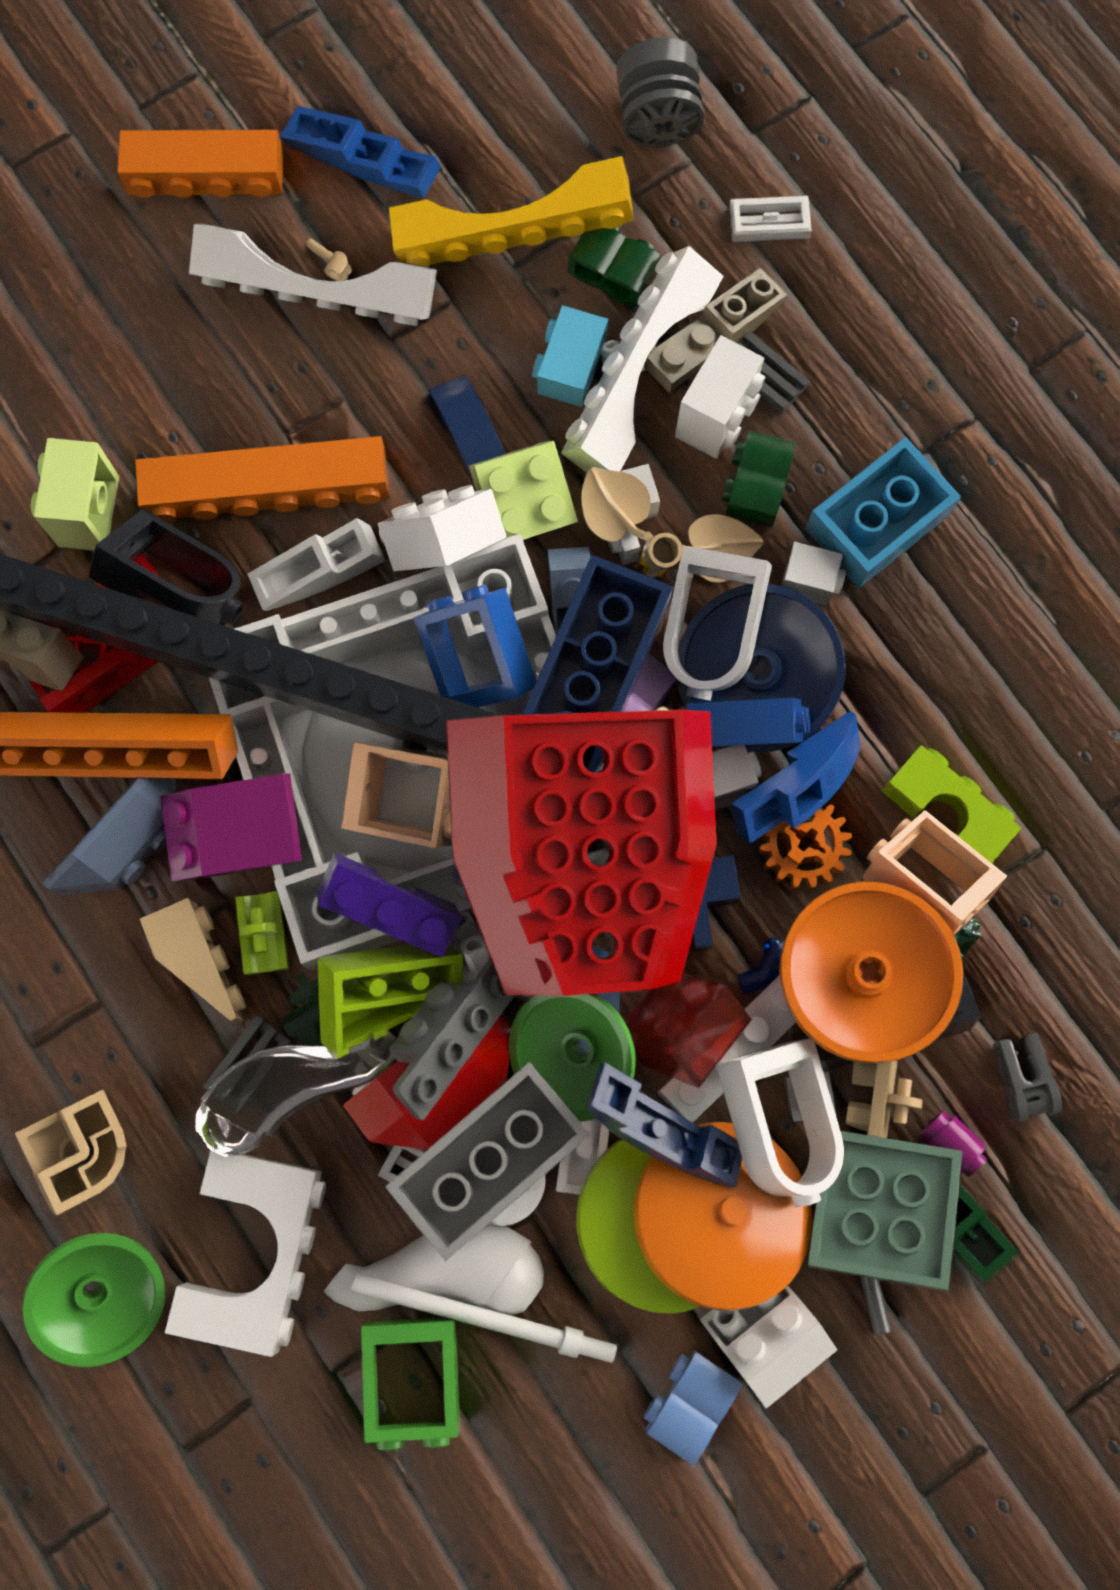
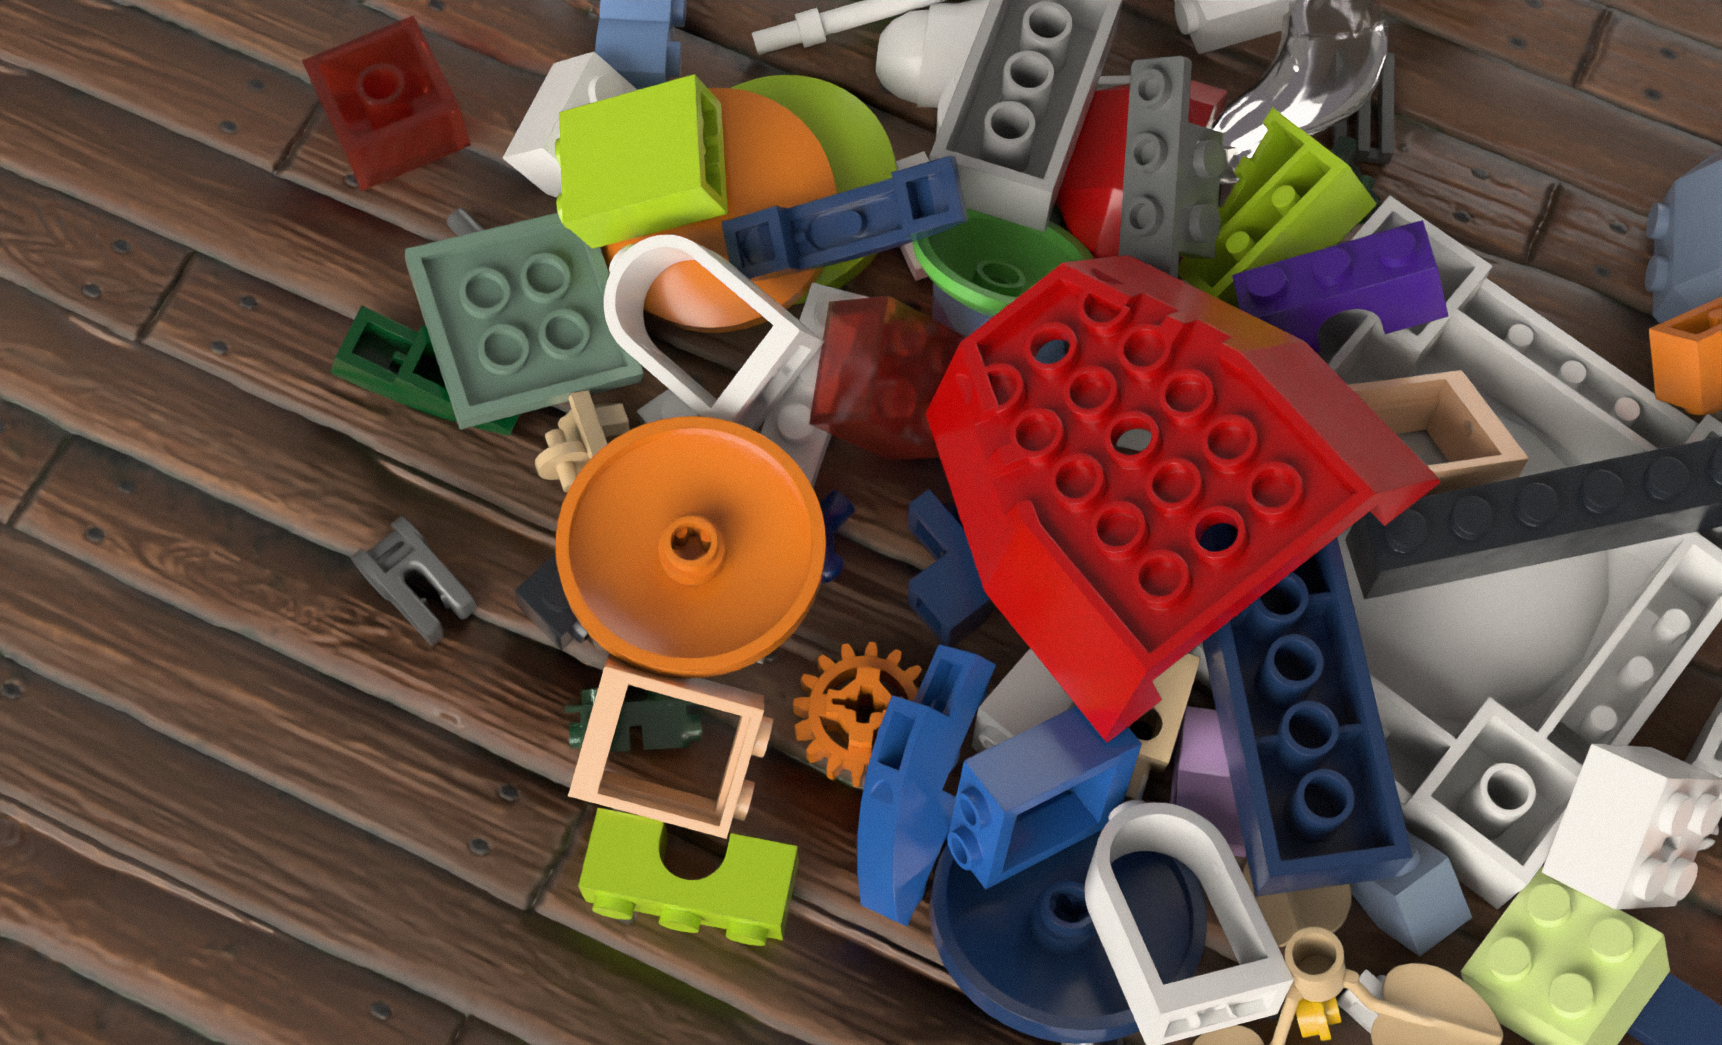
camera: 150 degrees right, 10 degrees down
tan slope [140,898,246,1024] -> none
magenta slope [160,773,302,881] -> none
lime hips [235,891,289,976] -> none
blue window [413,585,537,708] -> none
magenta brick [919,1110,987,1177] -> none
none -> clear red brick [302,15,471,191]
none -> lime brick [555,74,728,249]

